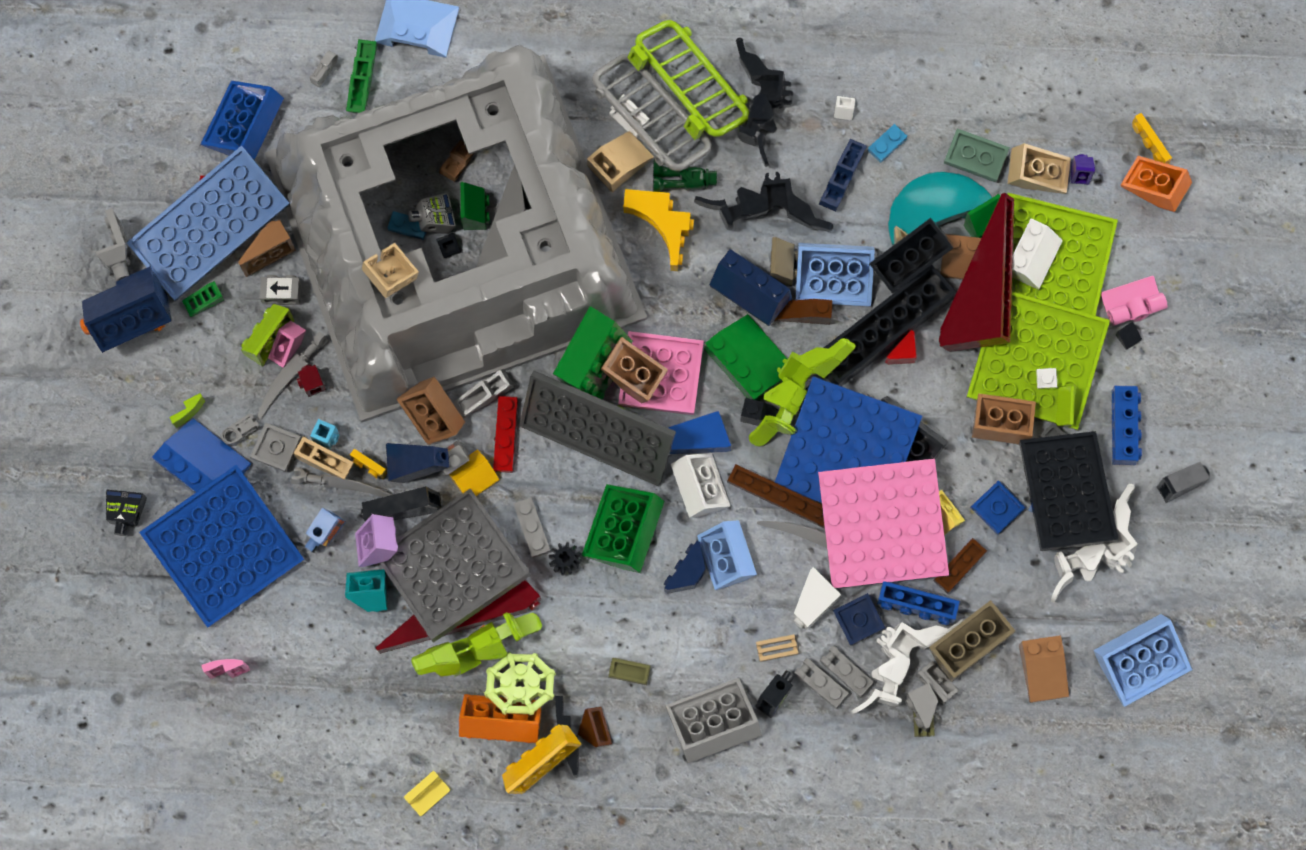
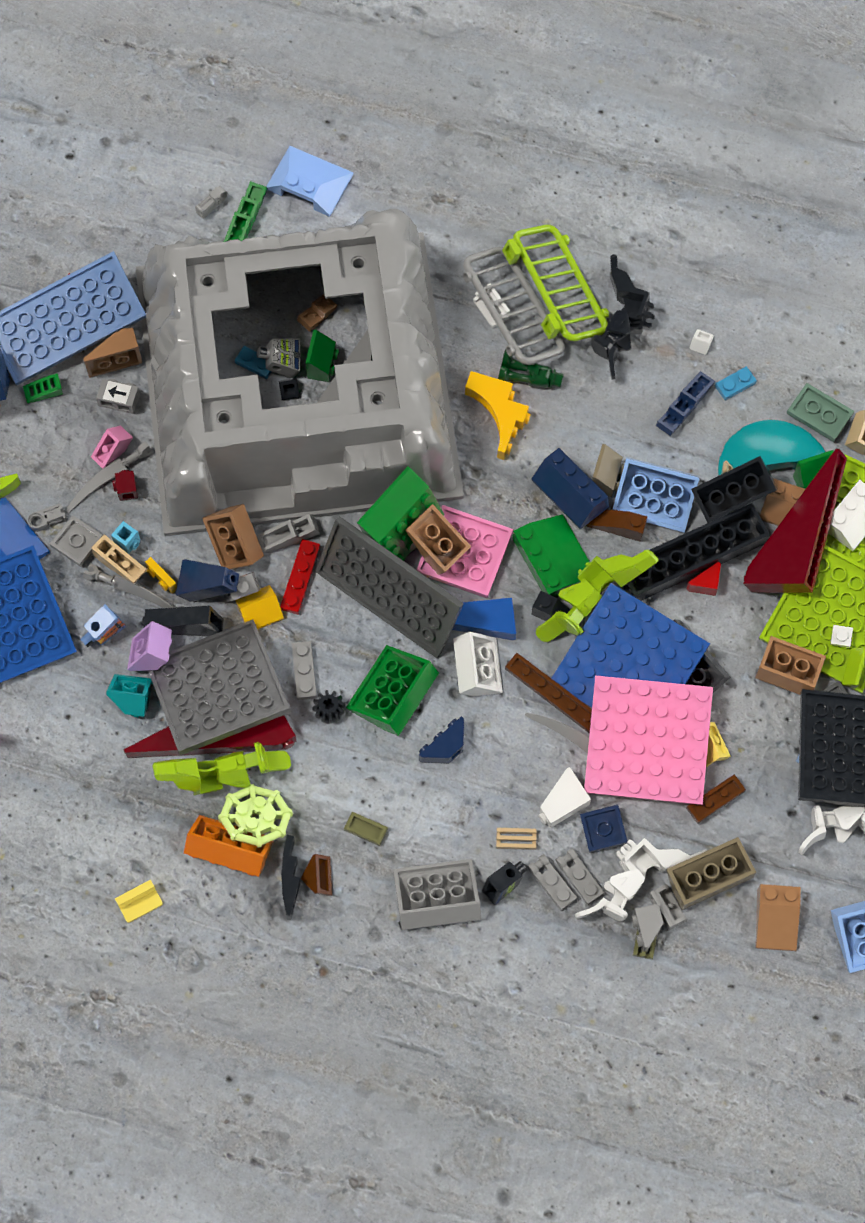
camera: 10 degrees right, 5 degrees down
blue slope [201,80,284,160] -> none
lime slope [241,304,295,367] -> none
tan piece [362,243,419,299] -> none
yellow slope [502,725,582,794] -> none
tan slope [587,131,654,192] -> none
black piece [694,172,834,232] -> none
light blue slope [697,520,757,590] -> none
blue brick [877,581,960,625] -> none
blue tile [970,480,1025,535] -> none

